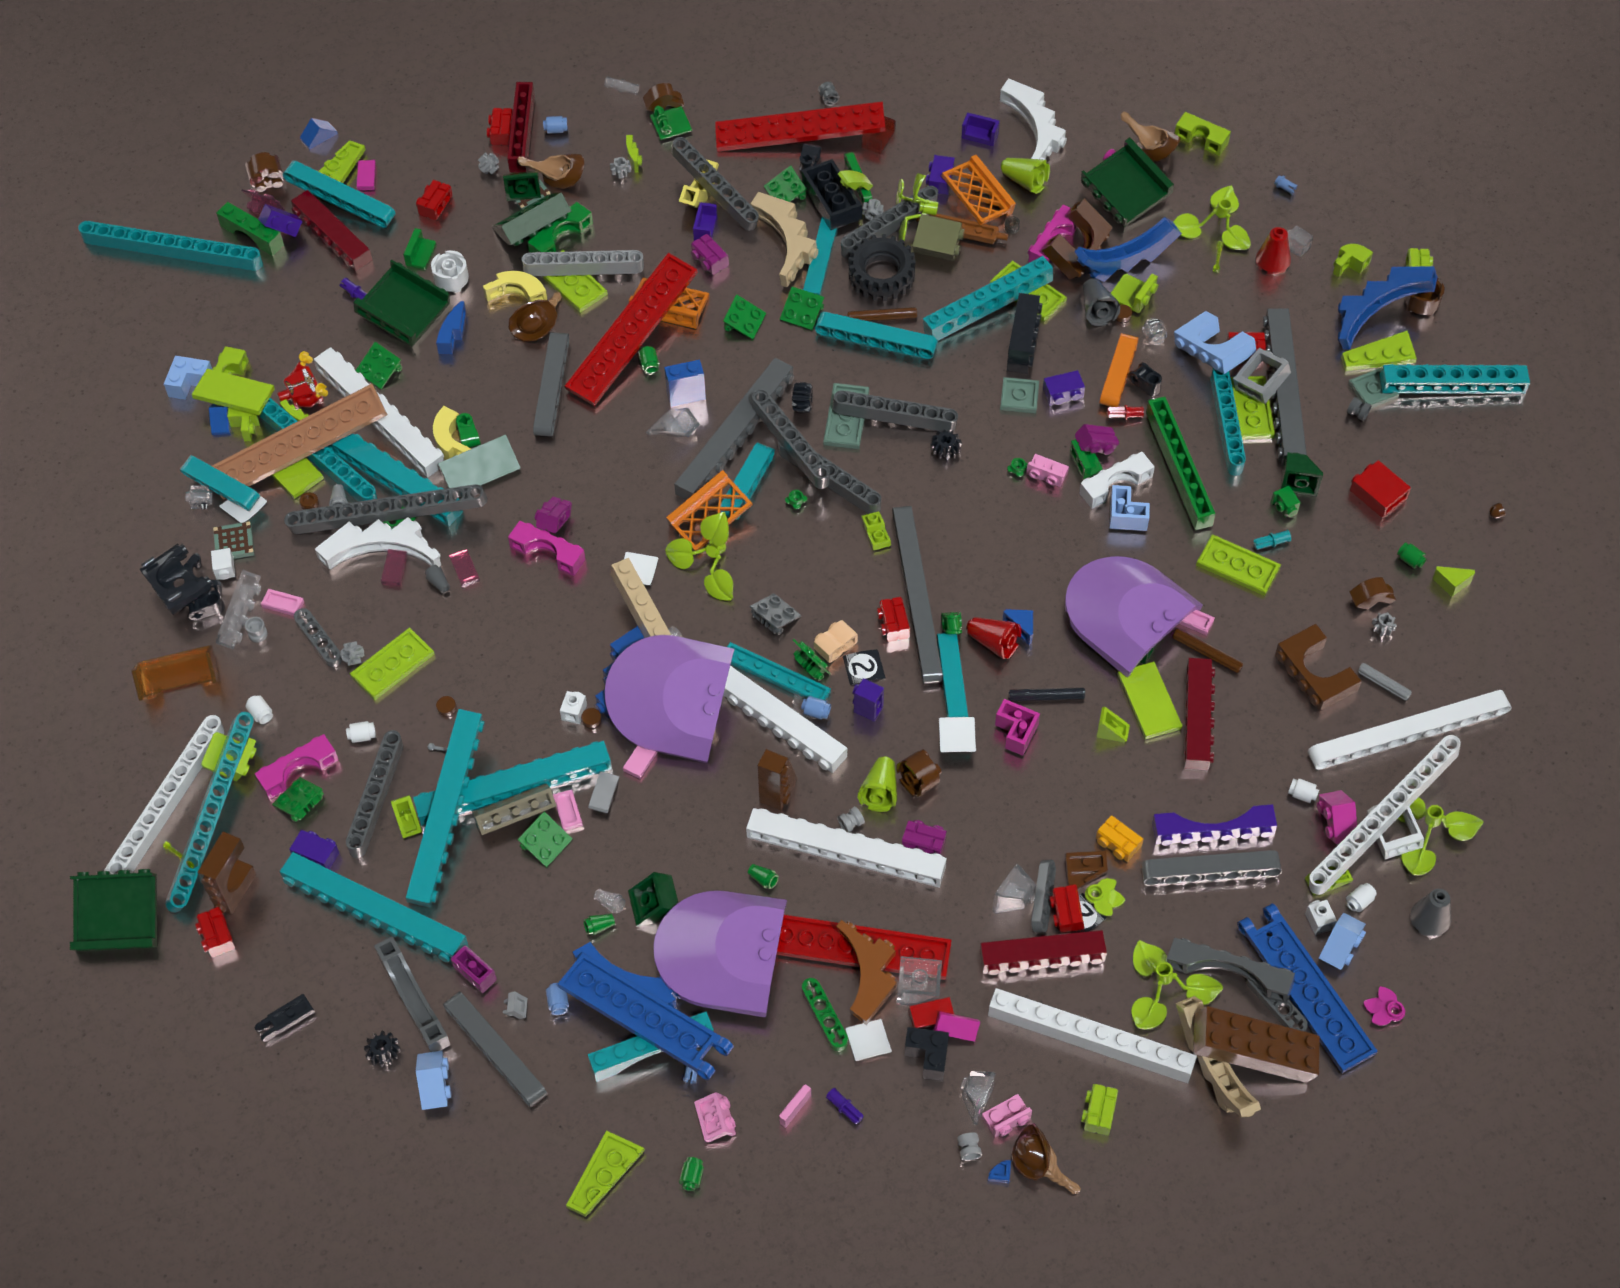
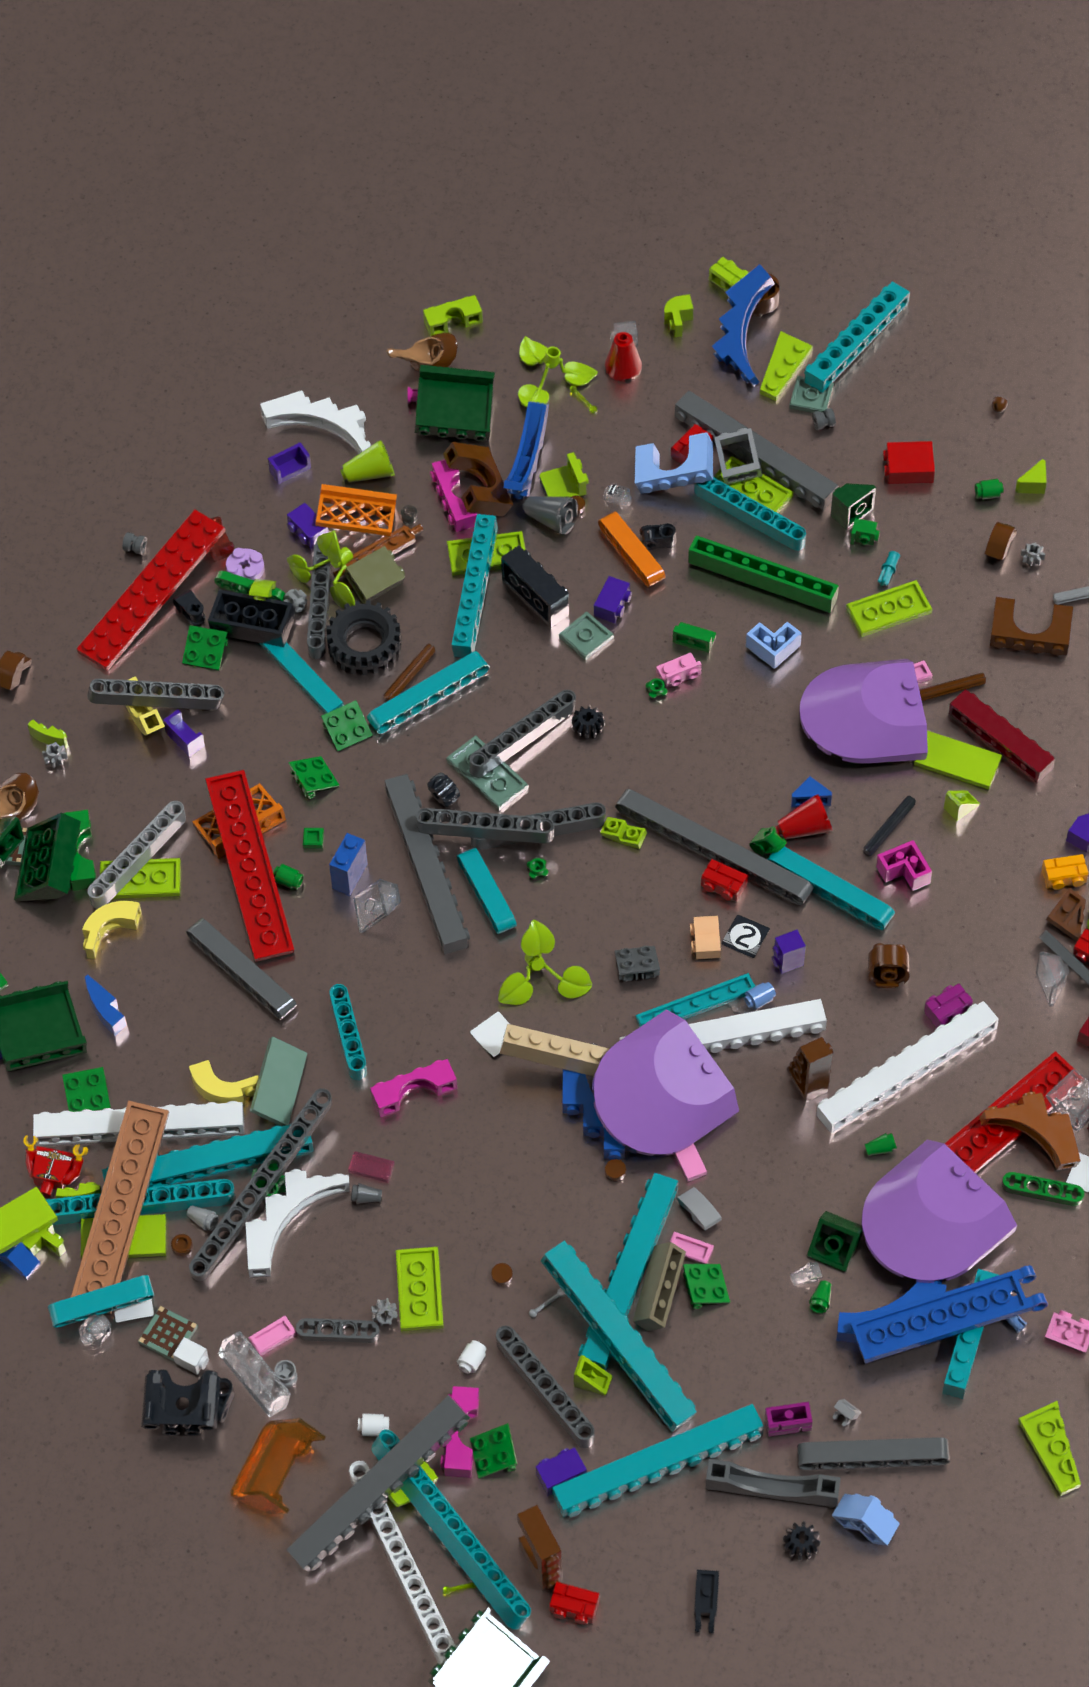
camera: 50 degrees left, 0 degrees up
clear pink tile [381,549,408,586] -> none
white brick [431,250,469,293] -> none
green piece [456,413,481,448] -> none
reddish brown hat [508,292,562,342] -> none
magenta brick [535,497,572,533] -> none
medium blue brick [546,983,569,1015] -> none
white brick [560,691,587,724] -> none
green hinge [650,106,693,140] -> none
orange fence [666,470,753,551] -> none
magenta brick [691,234,729,275] -> none
tan arch [750,192,818,287] -> none
green hinge [793,639,831,681] -> none
light grey wheel [837,806,865,833] -> none
lime cone [857,756,897,812] -> none
white sticker [939,717,976,752] -> none
magenta brick [1075,424,1119,455] -> none
white arch [1079,452,1155,509] -> none
axle [1107,405,1144,420] -> none
medium blue pin [1274,175,1298,195] -> none
none -> lavender plate [226,548,264,580]
none -> dark grey brick [286,1395,470,1572]
none -> green tile [303,828,324,849]
none -> teal beam [329,984,367,1080]

